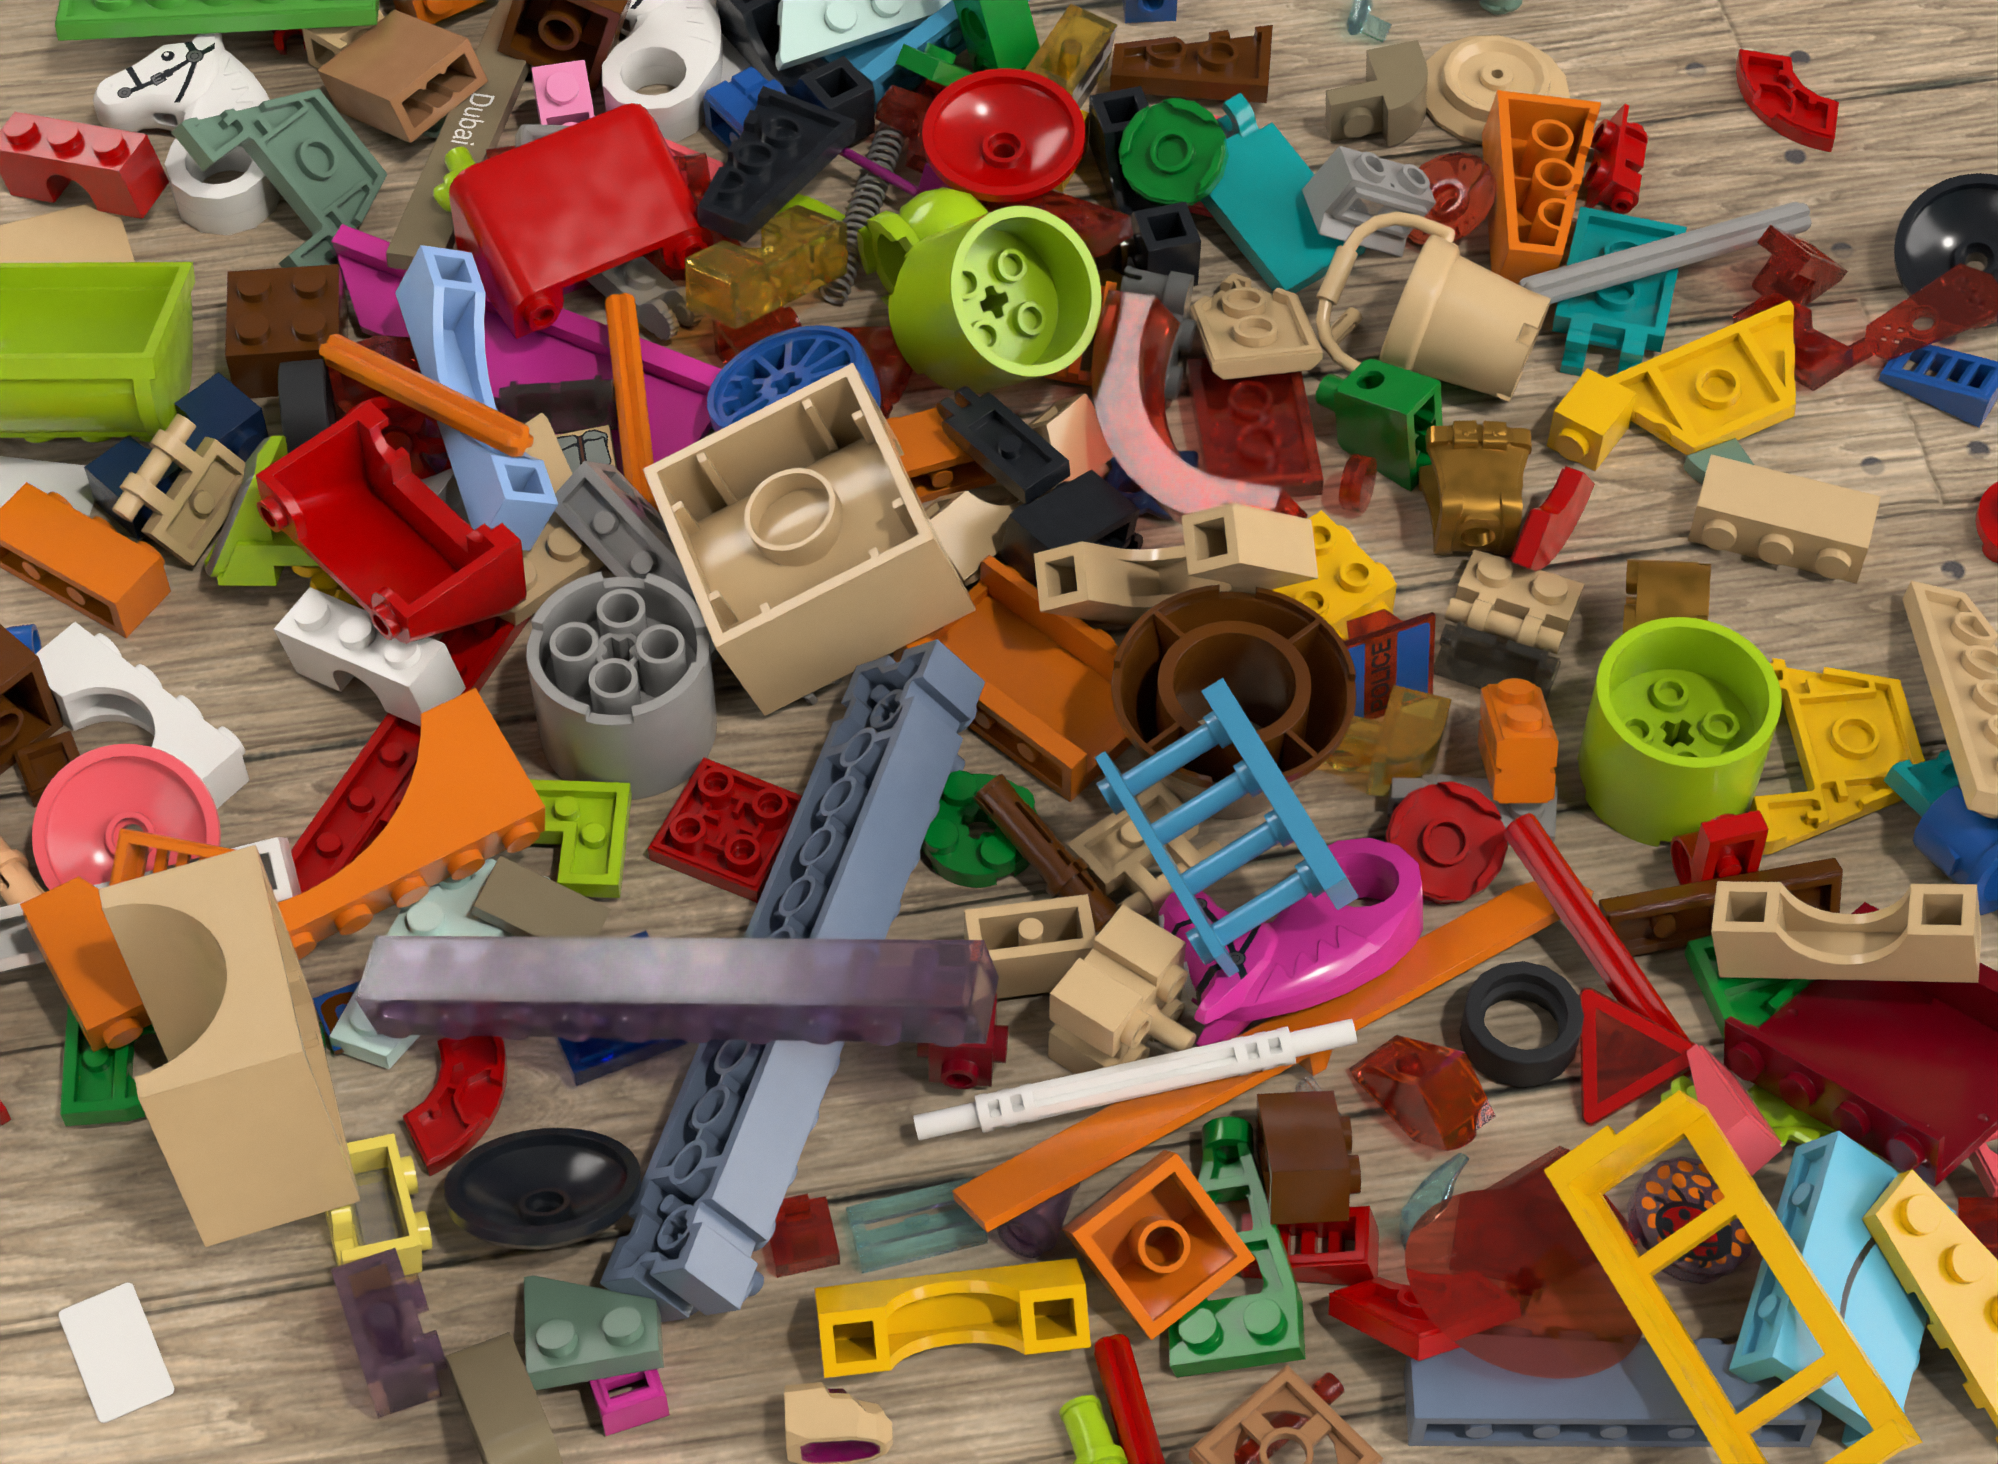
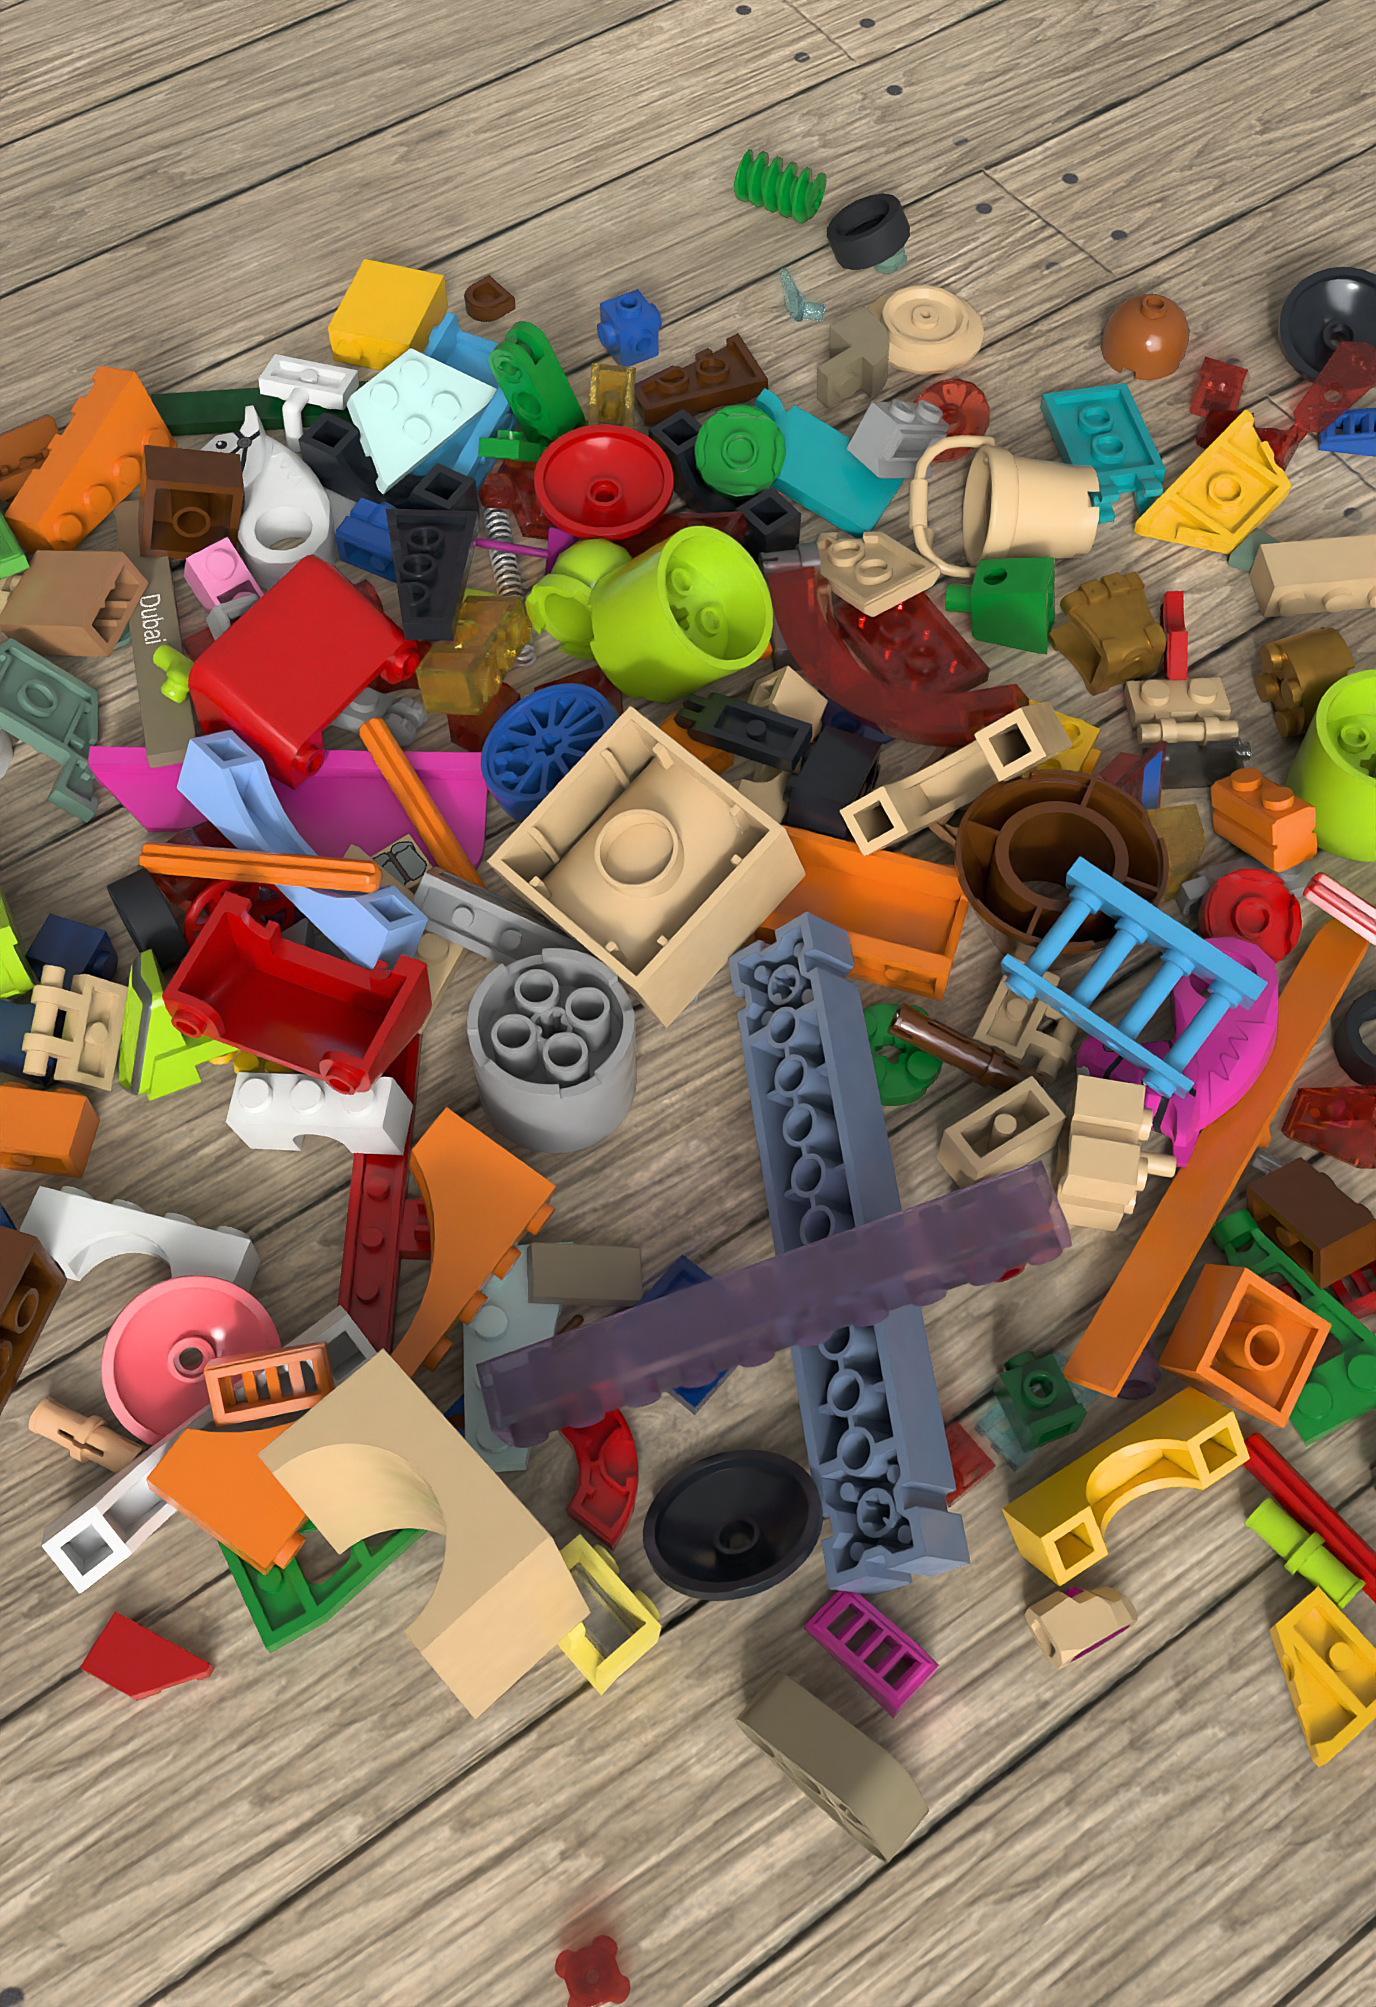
camera: 25 degrees left, 5 degrees up
reddish brown tile [13,730,80,808] -> none
white sticker [59,1283,174,1423] -> none
reddish brown brick [225,264,348,399] -> none
brick [331,1248,448,1418] -> none
clear smoke hinge [499,375,618,434] -> none
sand green wing [524,1275,664,1390] -> none
lime plate [529,779,632,898] -> none
red tile [648,757,802,903] -> none
white axle [913,1018,1358,1141] -> none
clear red tile [1339,454,1377,513] -> none
orange wedge [1482,90,1601,284] -> none
light grey axle [1518,202,1812,304] -> none
yellow brick [1547,368,1636,471] -> none
red hinge [1584,104,1648,214] -> none
red tile [1736,49,1839,152] -> none
none -> dark green brick [993,1351,1087,1453]
none -> dark orange cylinder [1100,293,1190,380]

